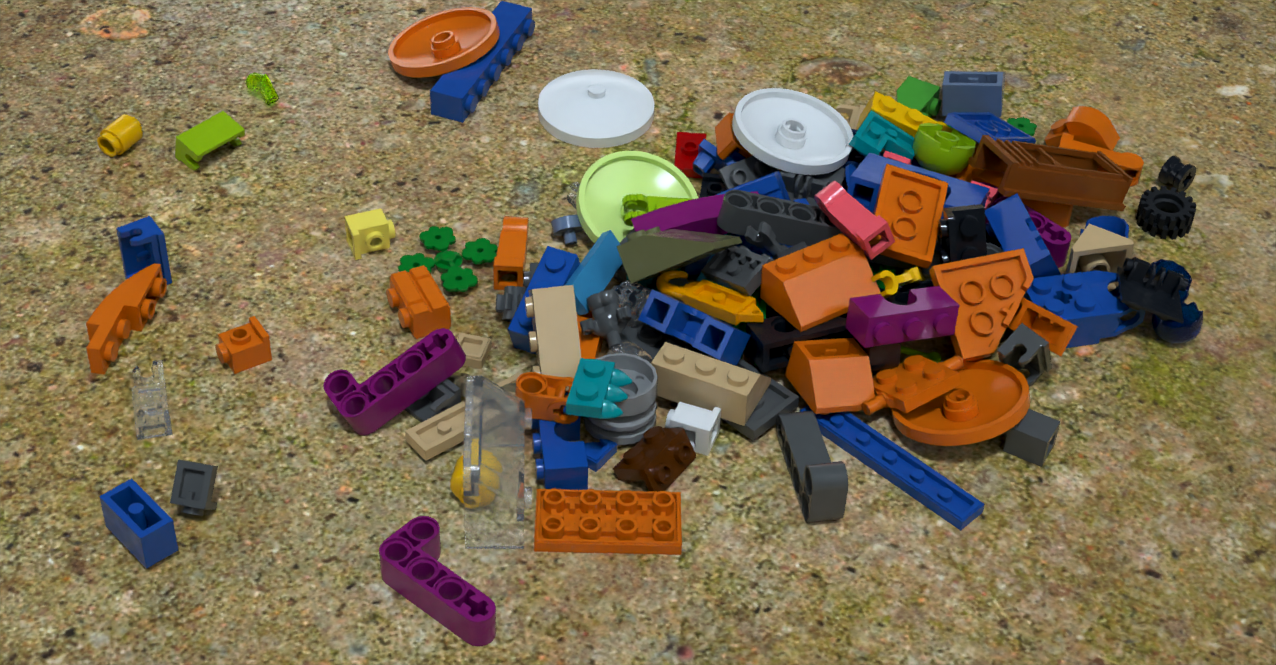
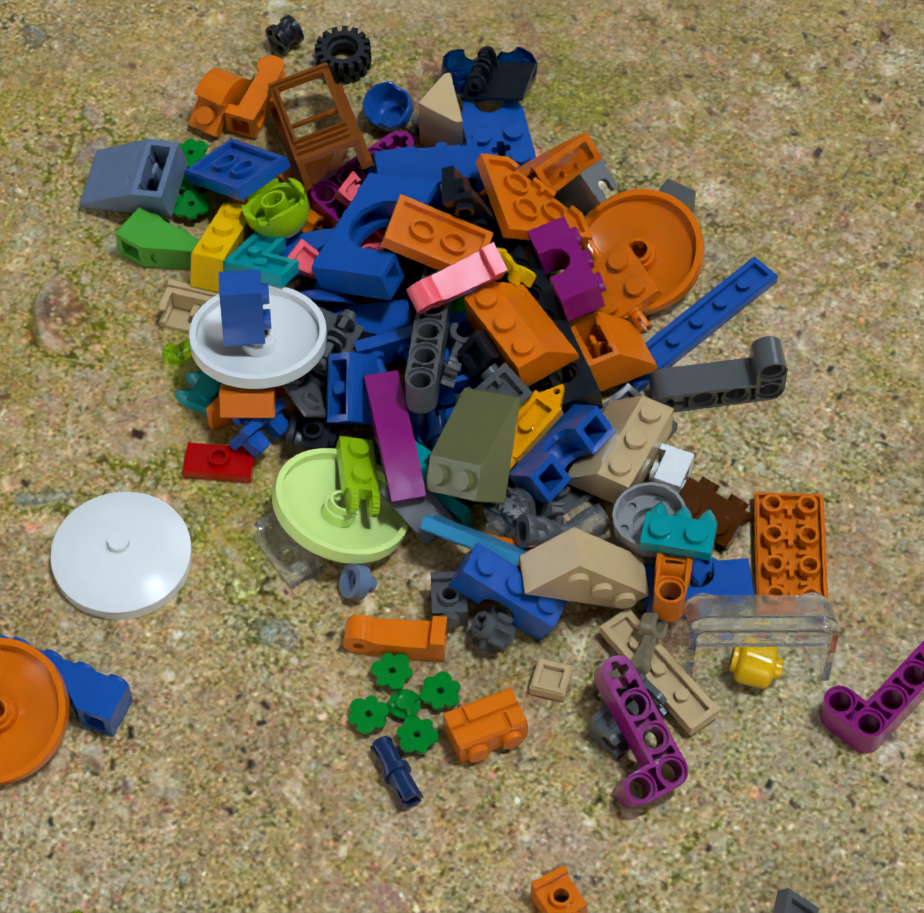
camera: 85 degrees left, 15 degrees up
light yellow brick [344,208,396,260] -> none
none -> blue brick [218,270,272,346]
none -> dark blue pin [370,736,424,808]

